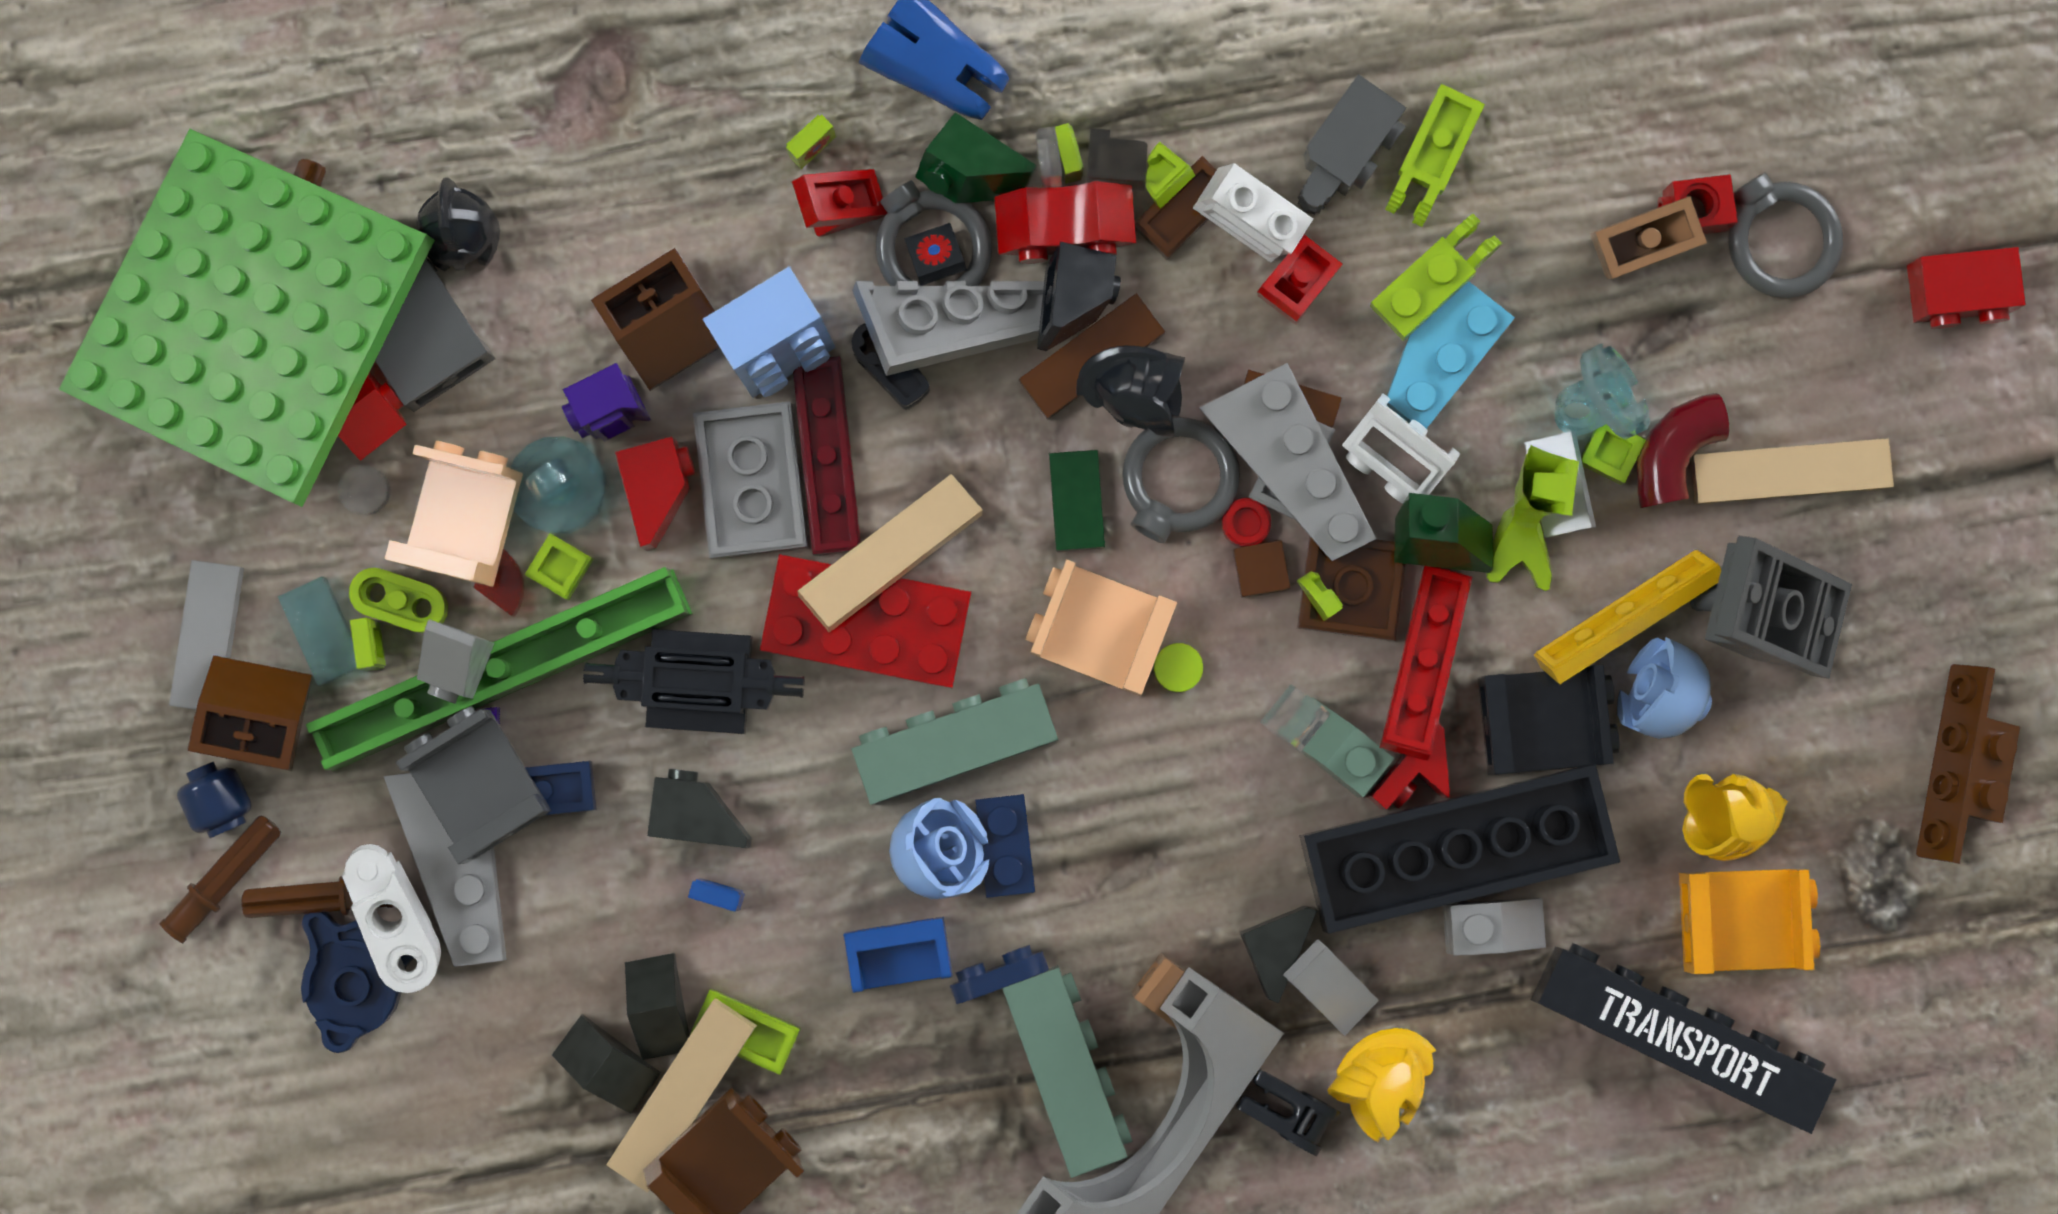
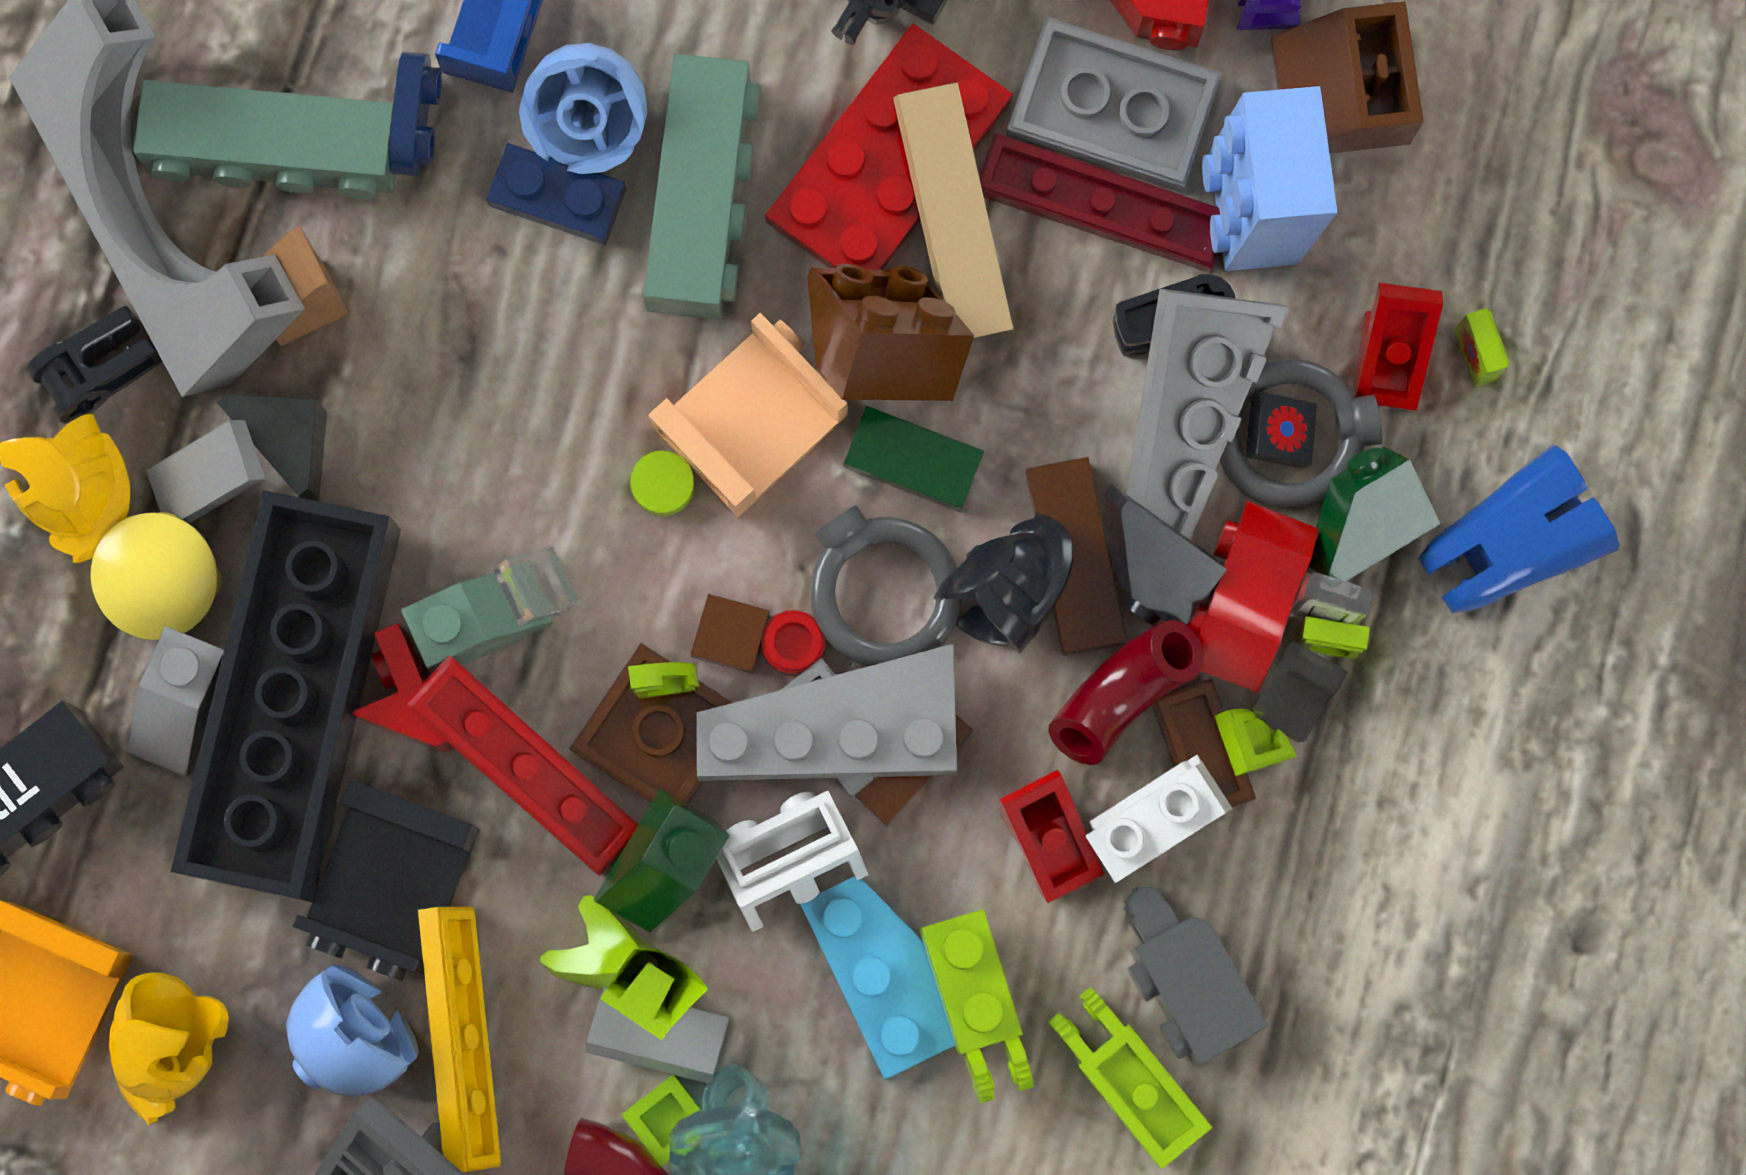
camera: 110 degrees right, 5 degrees down
none -> light yellow dish [91,512,222,640]
none -> reddish brown slope [807,264,974,401]
none -> dark red cylinder [1048,620,1204,765]

